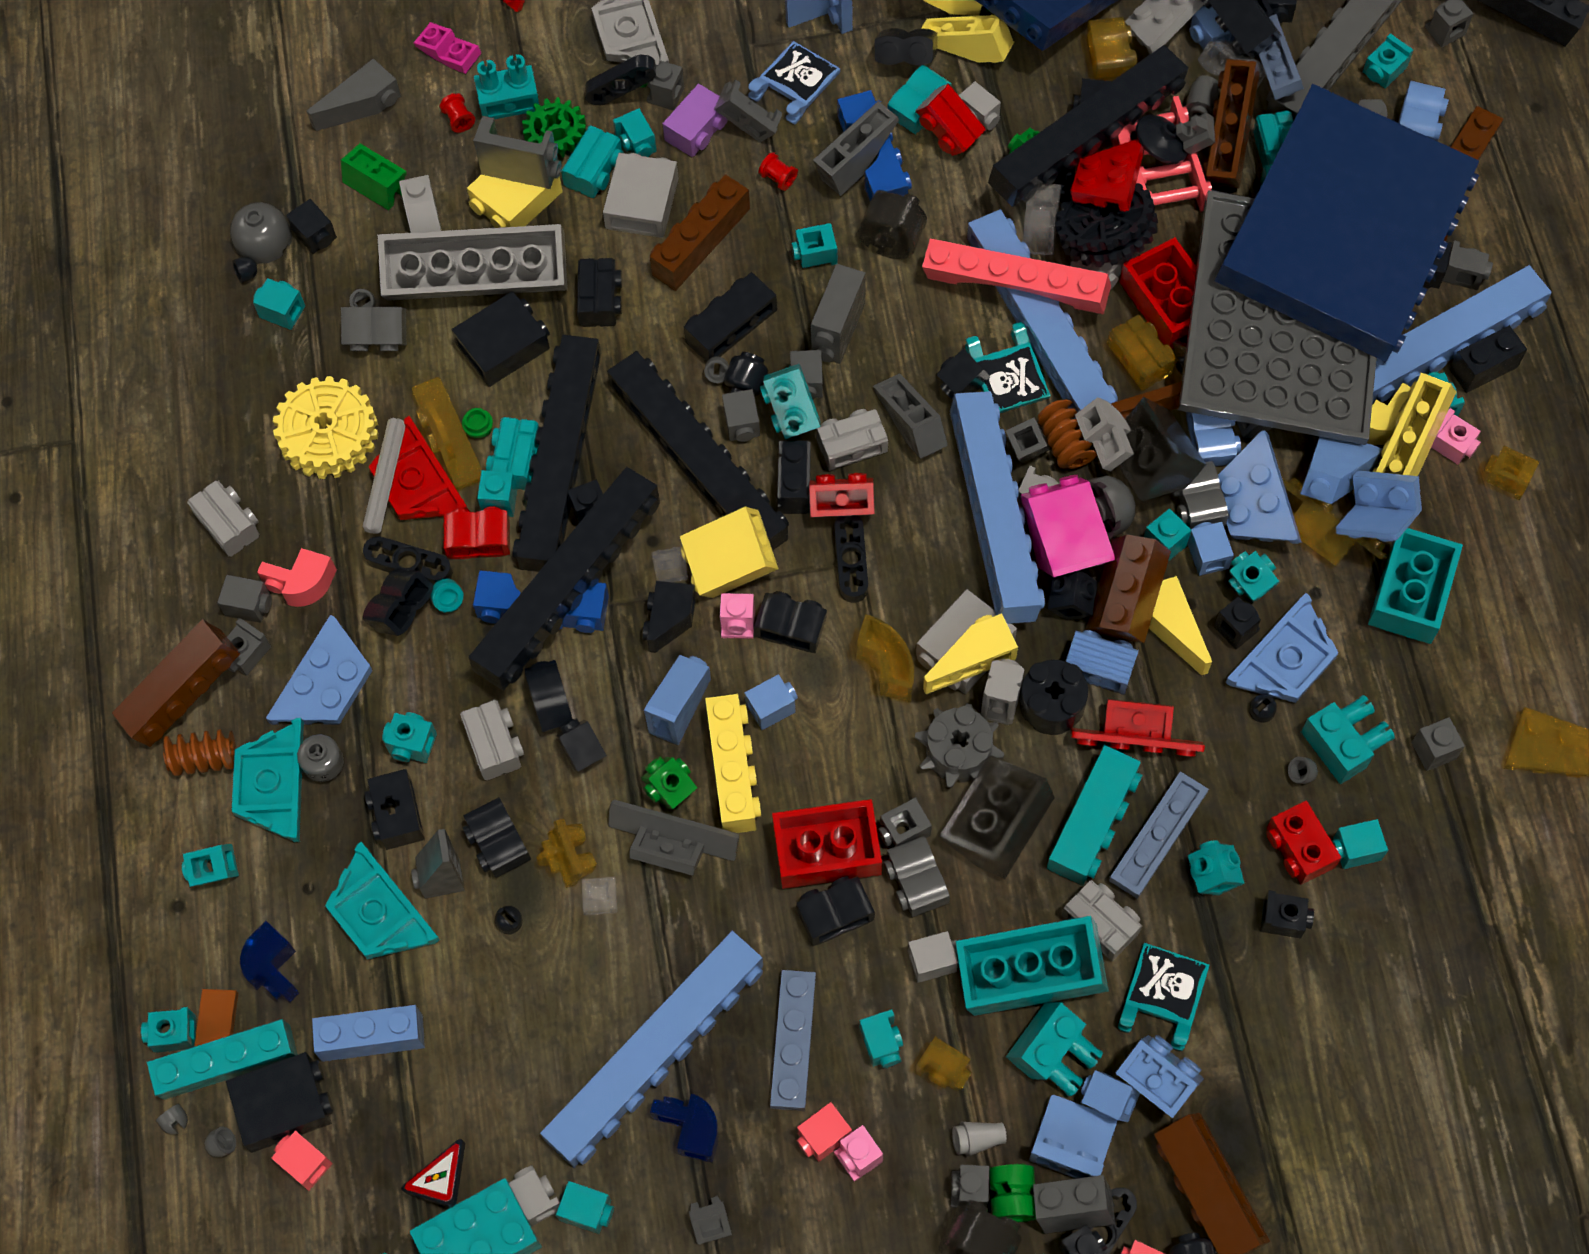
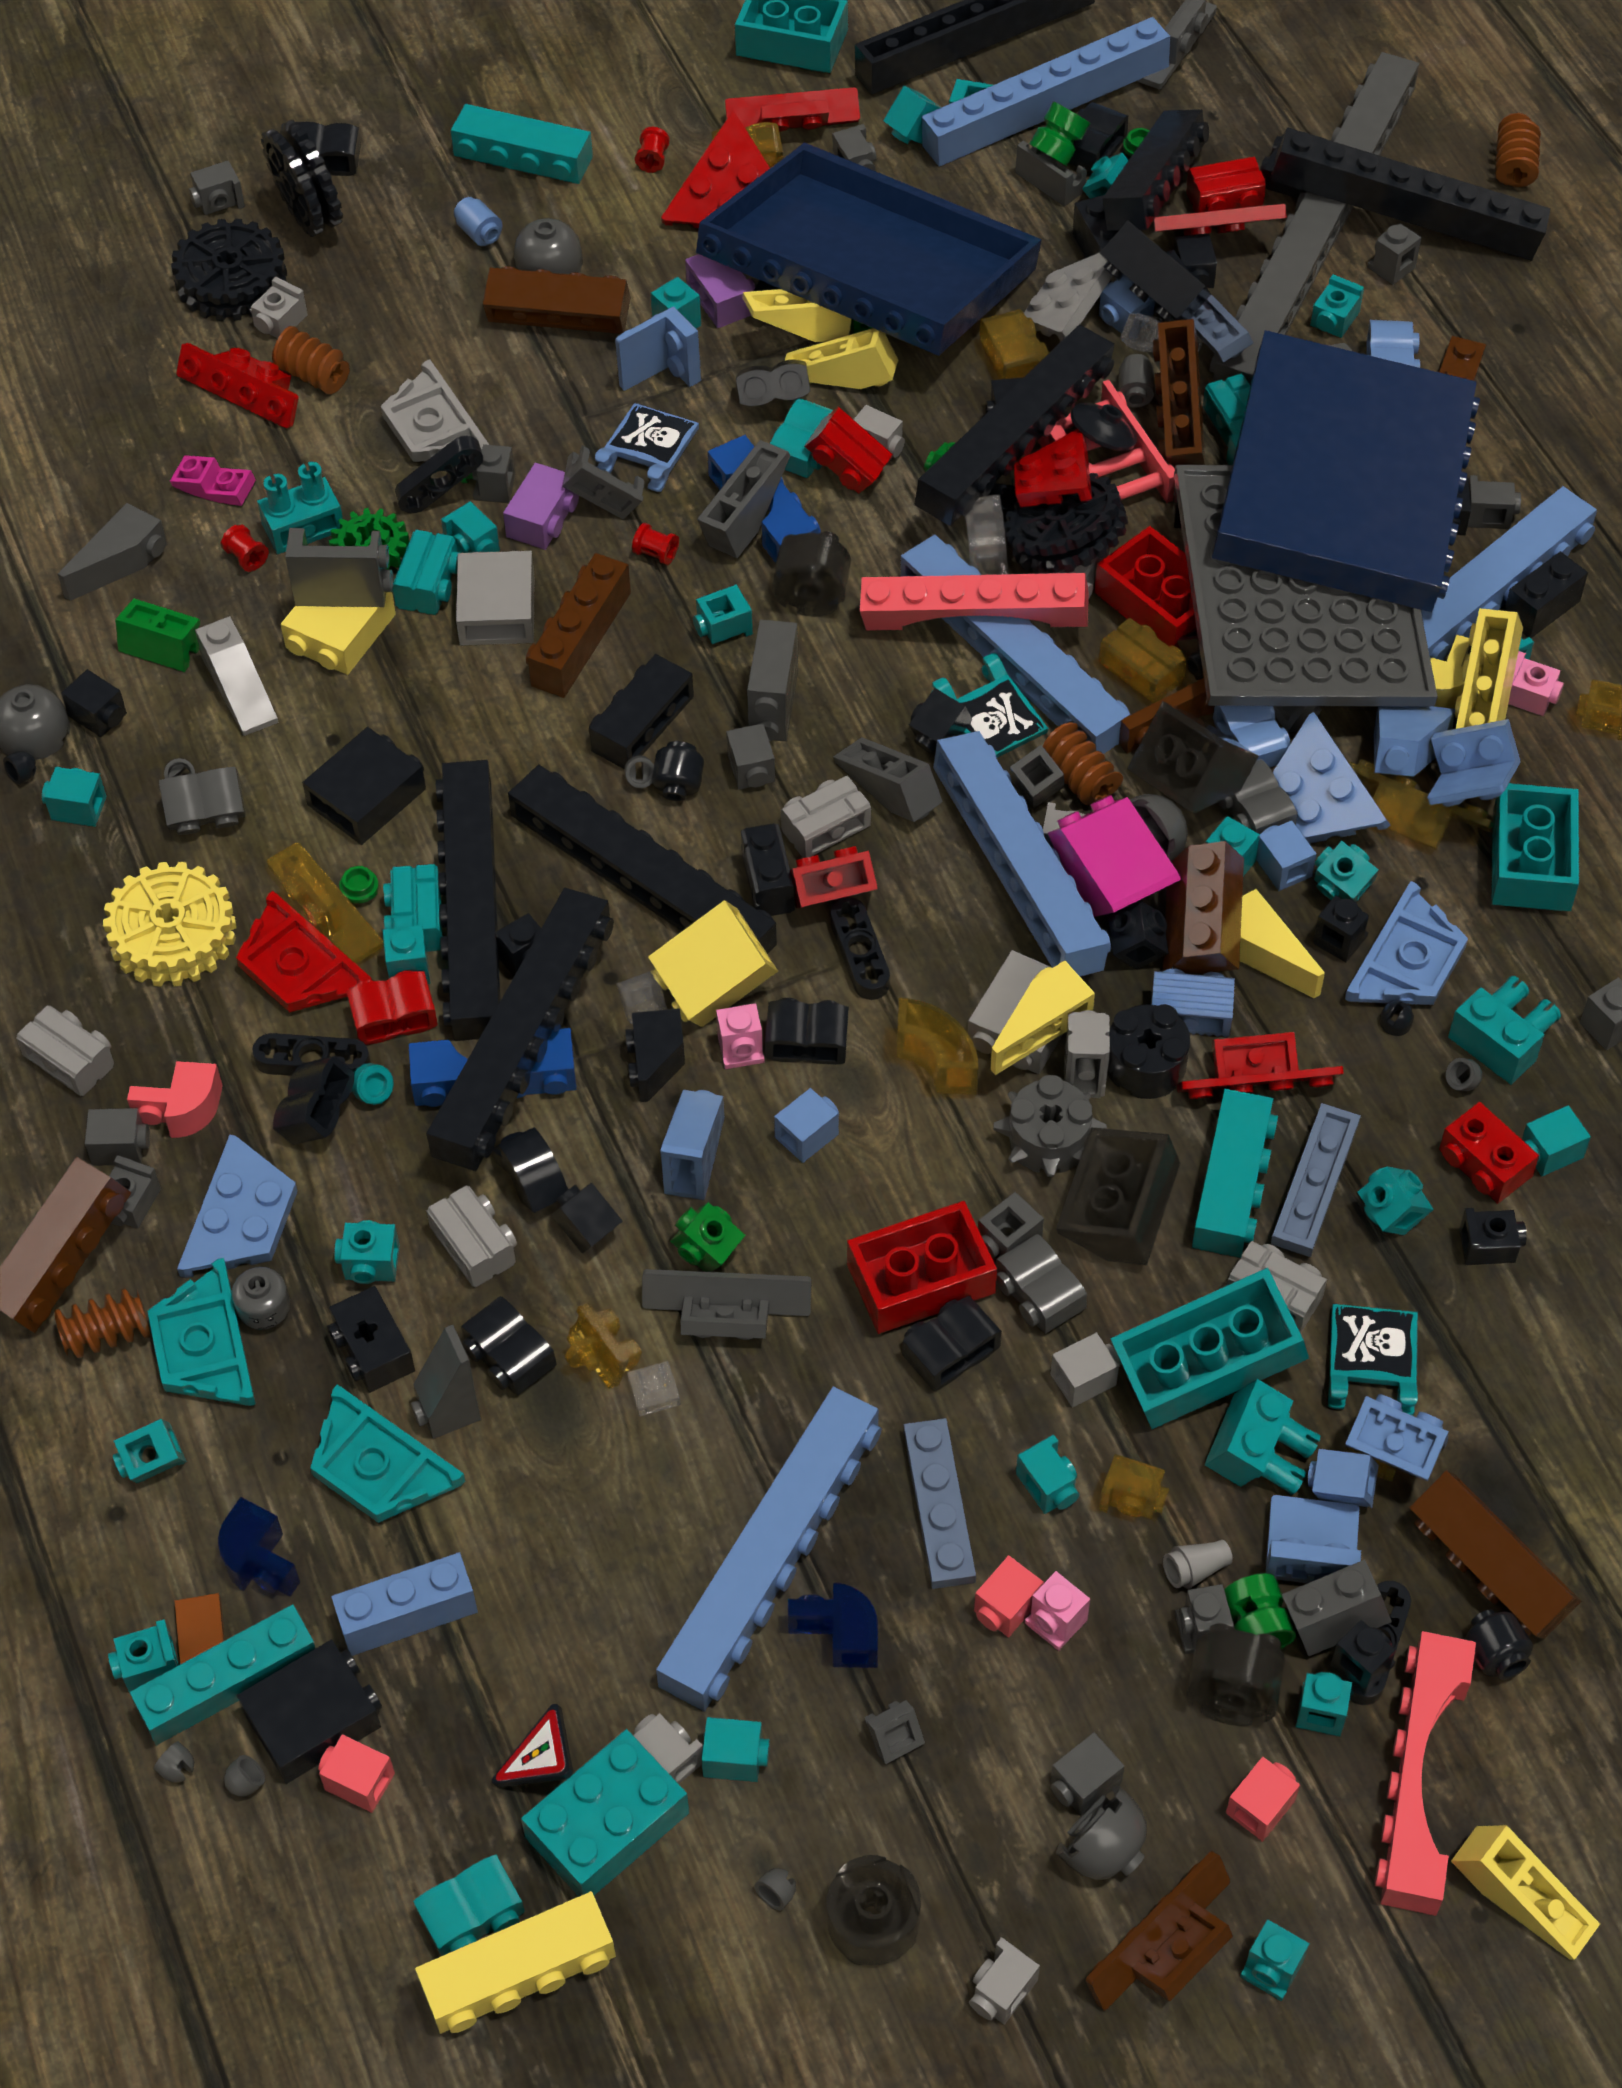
camera: 15 degrees left, 10 degrees down
light grey axle [363,418,406,534] -> none
light grey brick [378,224,568,301] -> none
black hinge [495,906,523,935] -> none
black brick [577,258,622,327] -> none
light yellow brick [705,694,761,833] -> none
dark grey brick [722,389,760,442] -> none
teal brick [760,363,821,439] -> none
light grey brick [1075,397,1134,471] -> none
dark grey tile [1176,112,1216,155] -> none

